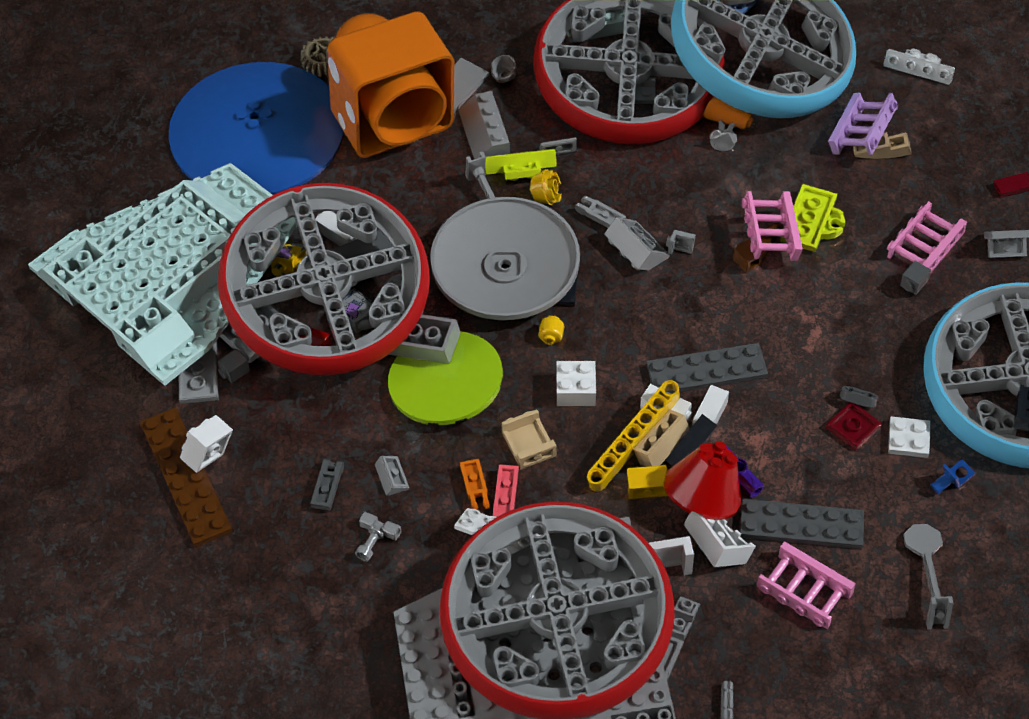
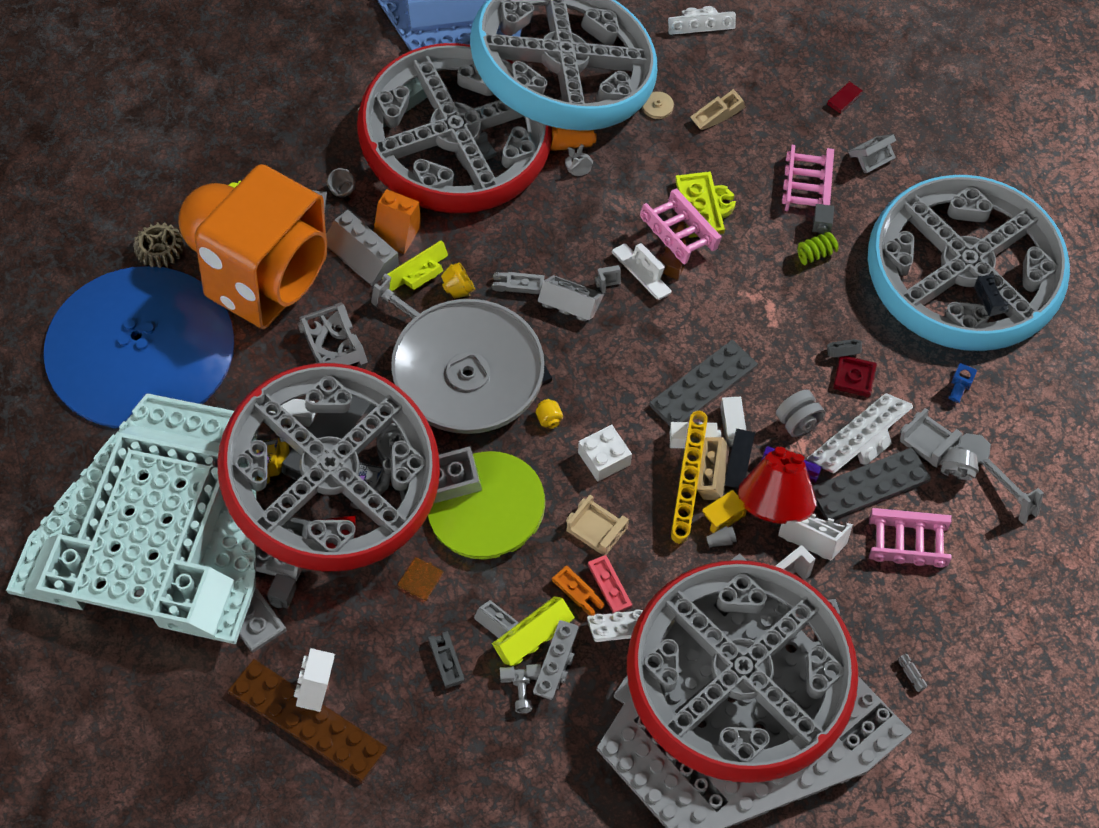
camera: 35 degrees left, 5 degrees up
light grey slope [539,138,576,154] -> none
lavender fence [828,93,897,155] -> none
white plate [888,417,930,458] -> none
none -> light grey fence [298,302,368,365]
none -> orange slope [373,189,421,254]
none -> clear orange piece [398,557,444,601]
none -> neon yellow brick [492,596,575,666]
none -> light grey bracket [533,620,578,700]
none -> white bracket [612,243,671,300]
none -> tan piece [642,92,674,119]
none -> light grey cone [706,526,737,548]
none -> light grey wheel [776,390,826,437]
none -> lime piece [797,232,839,265]
none -> white bracket [807,393,913,473]
none -> light grey panel [900,408,963,468]
none -> light grey cone [940,447,979,480]

